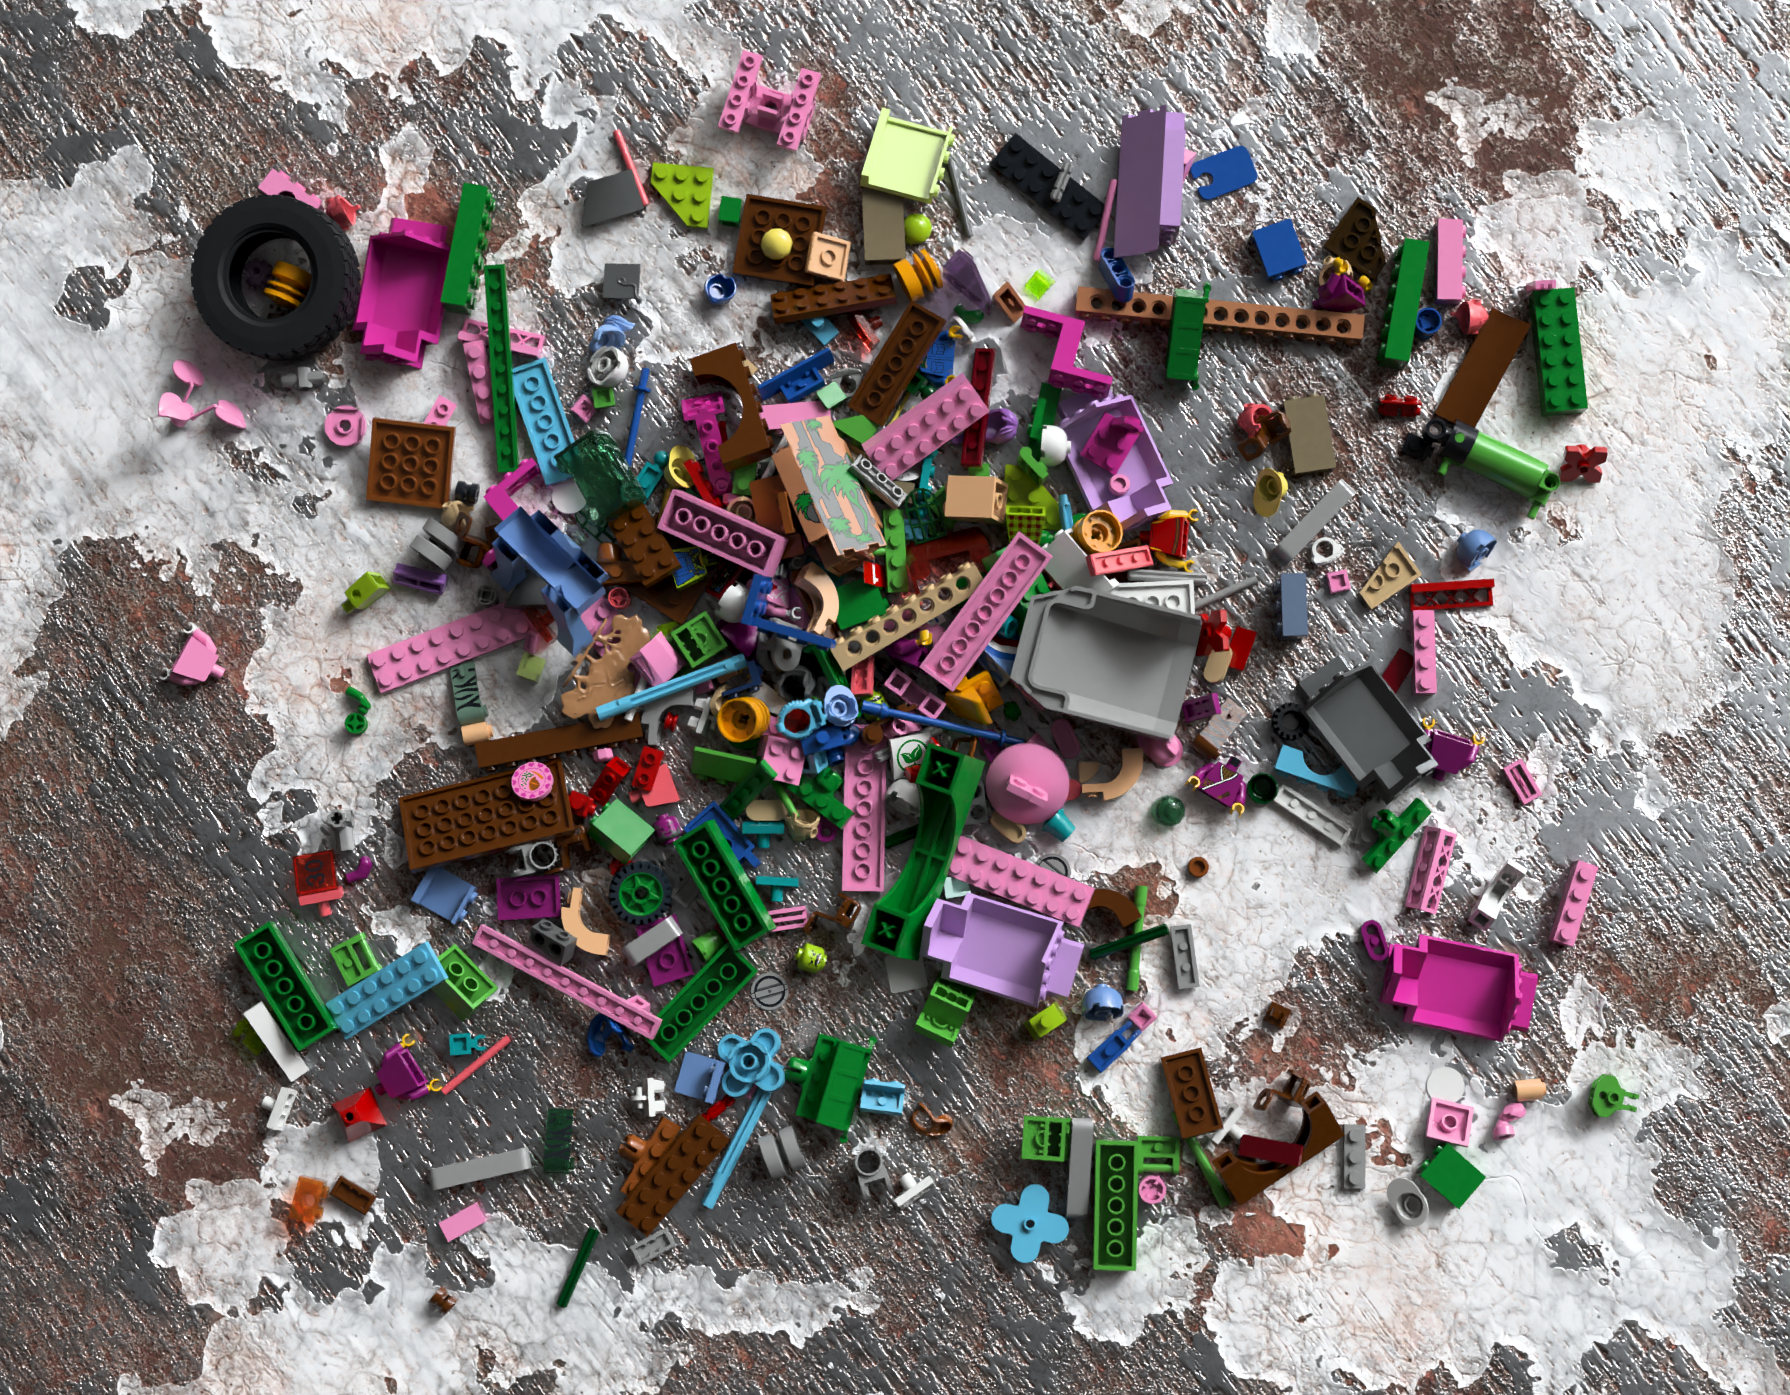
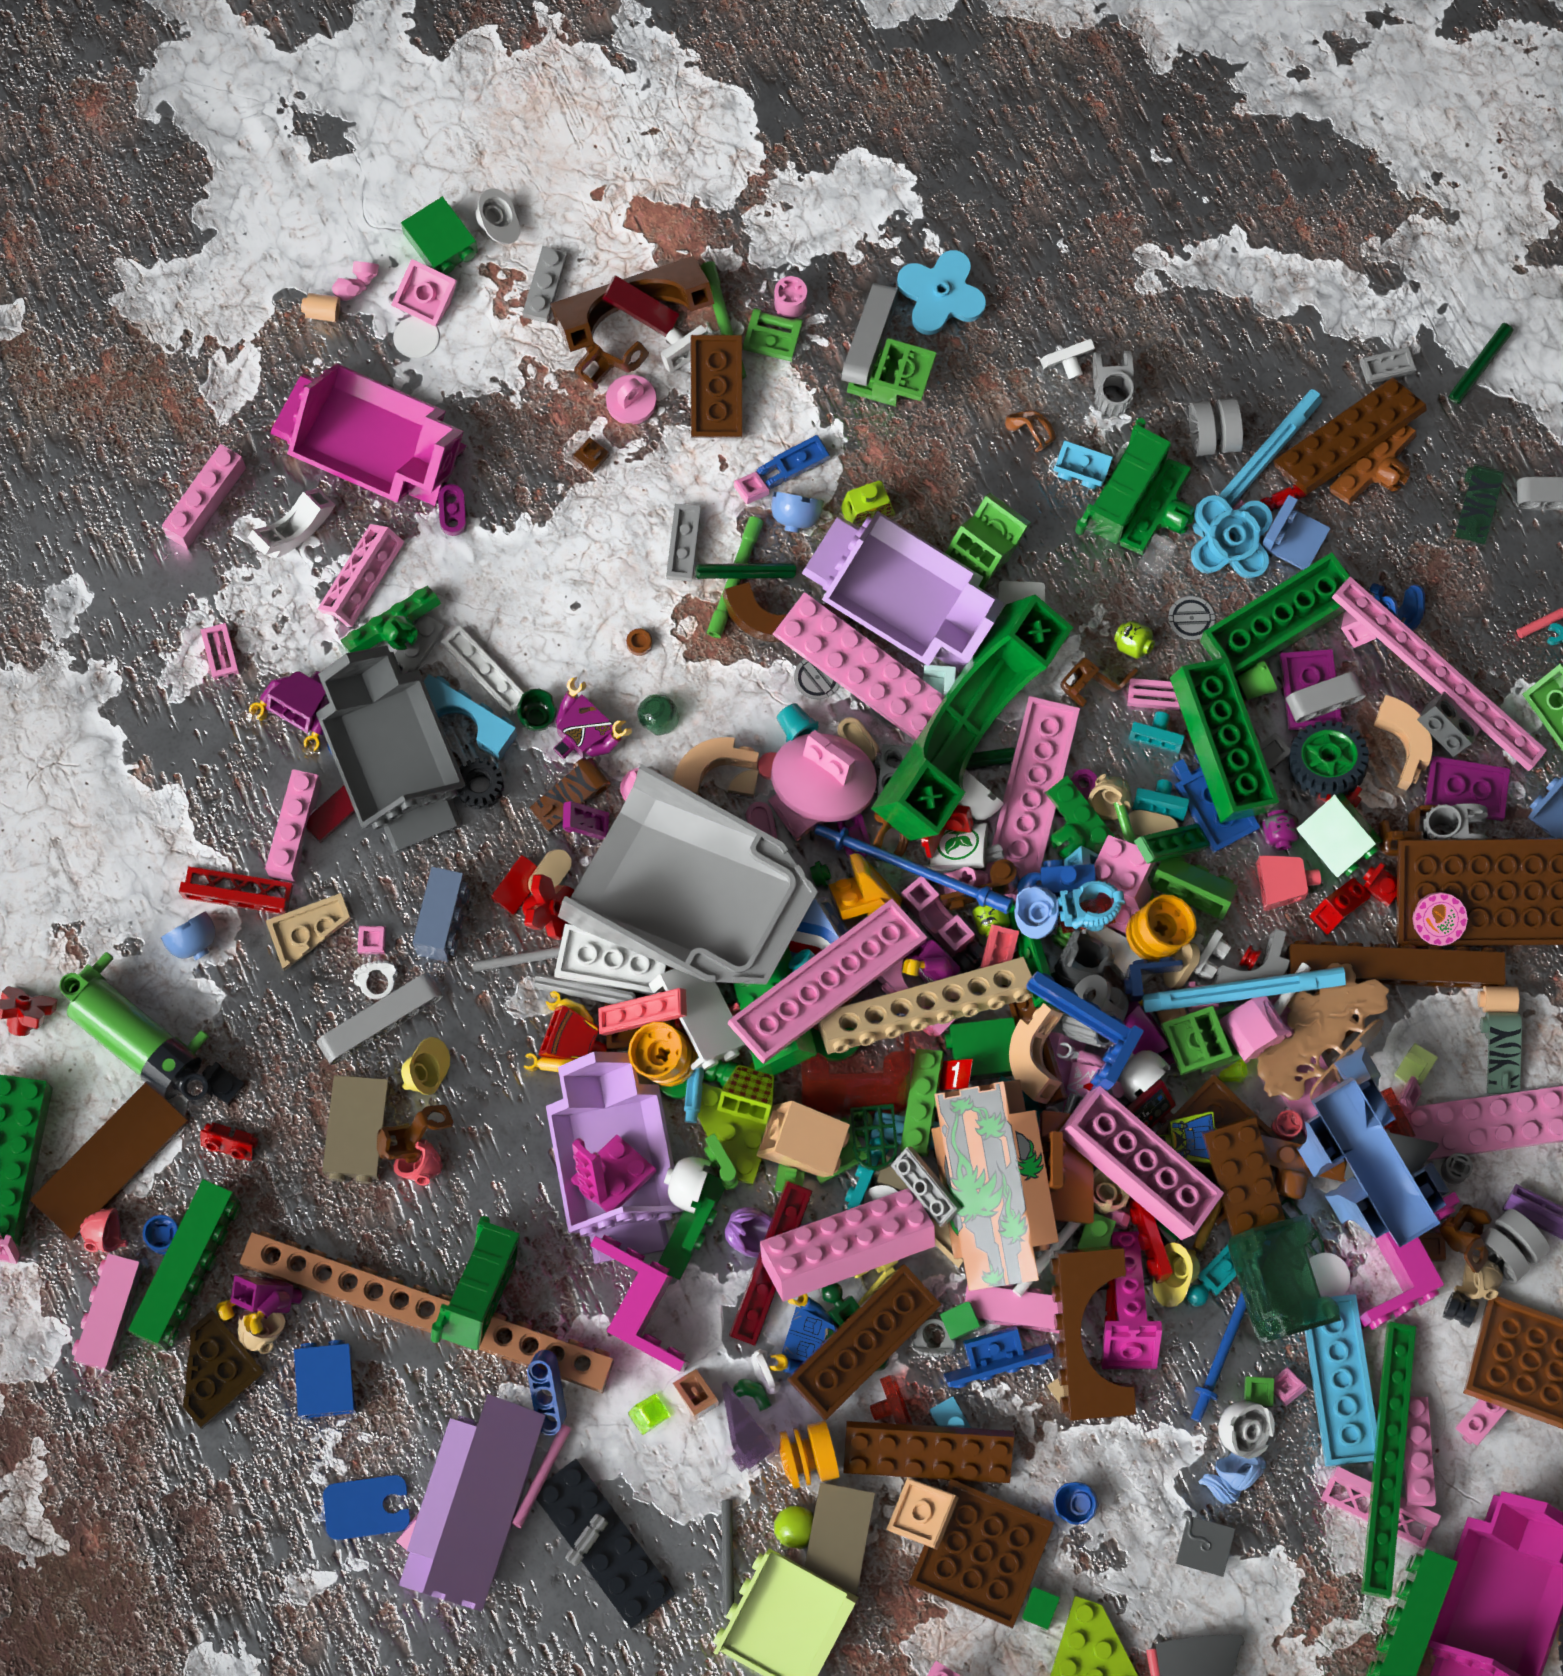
camera: 170 degrees left, 10 degrees down
bright pink tile [593,748,614,763] -> none
white hips [630,1078,665,1117] -> none
red bracket [632,746,666,791] -> none
light yellow hair [761,228,793,260] -> none
bright green slope [833,415,880,450] -> none
bright green brick [1092,1139,1139,1271] -> none
bright pink tile [1109,474,1130,496] -> none
bright green hinge [1588,1074,1640,1118] -> none
none -> bright pink tile [606,375,657,425]

